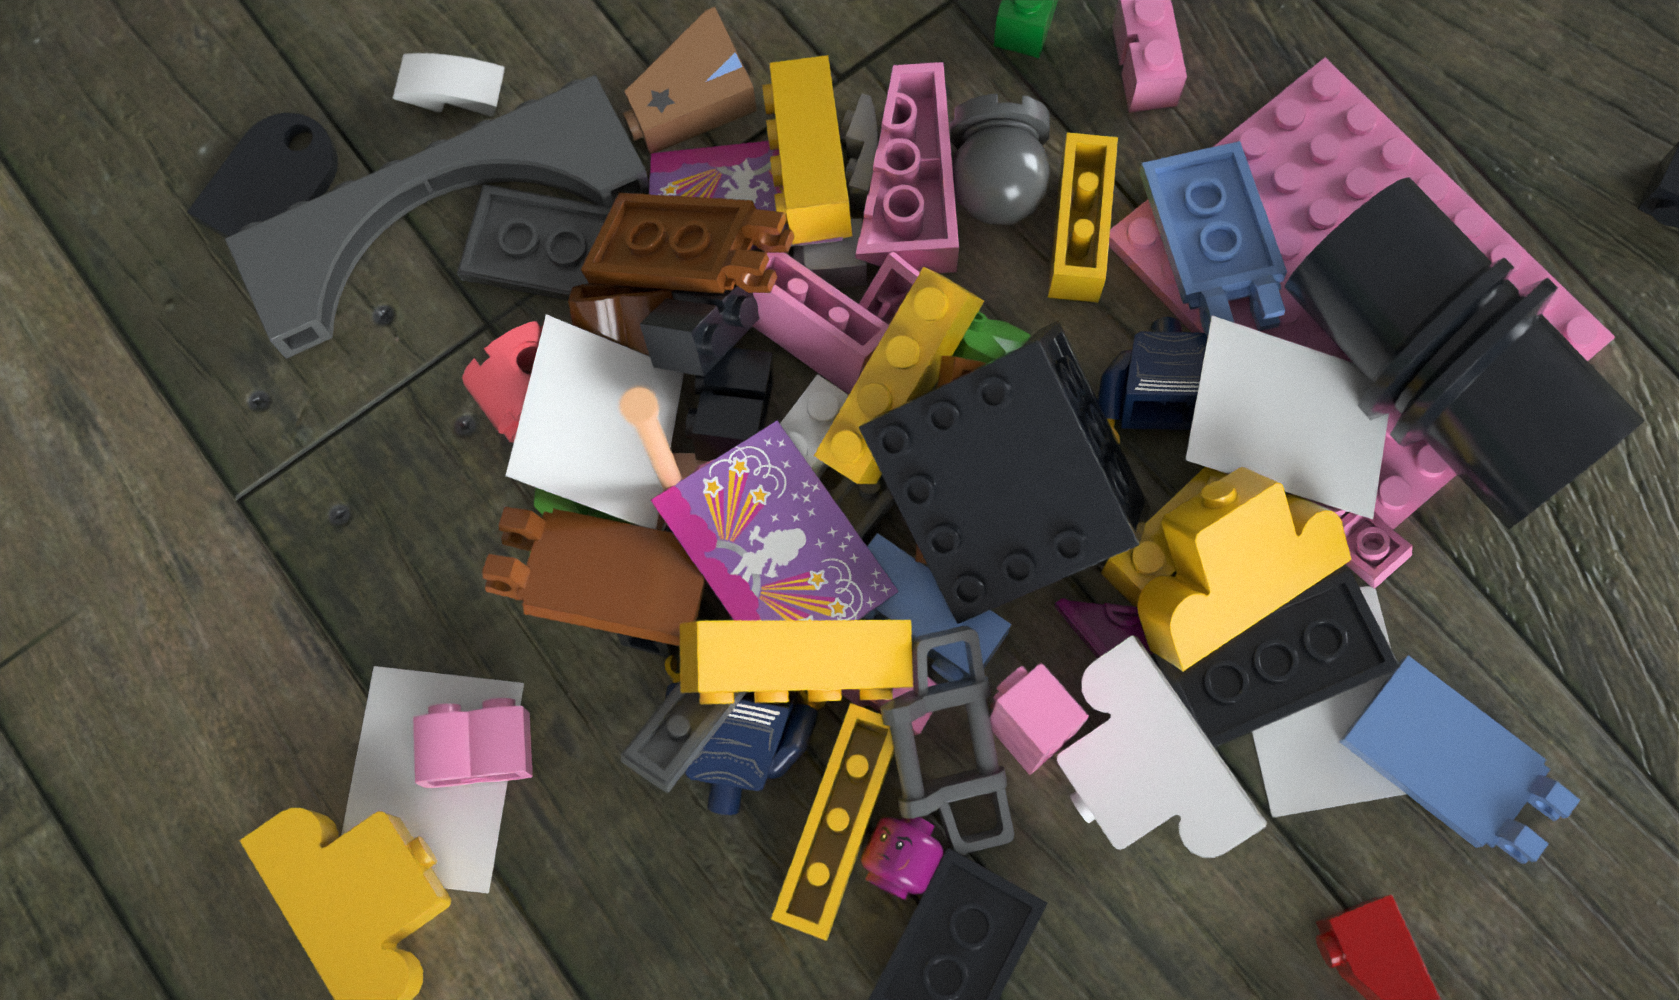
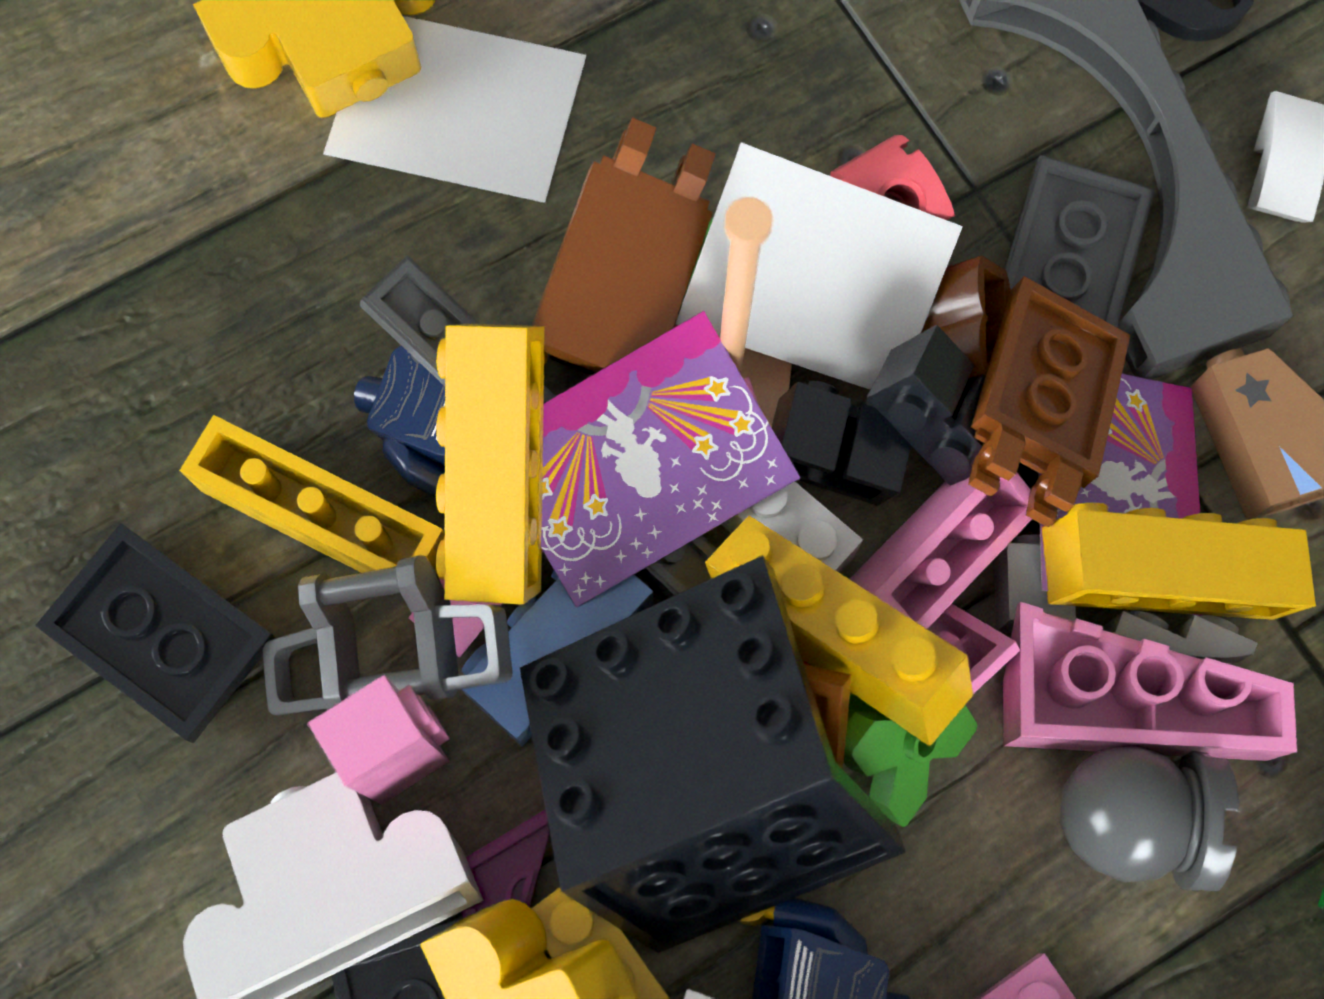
camera: 90 degrees right, 0 degrees up
bright pink brick [413,698,533,788] -> none
magenta head [860,817,943,900] -> none
yellow brick [1048,132,1118,303] -> none

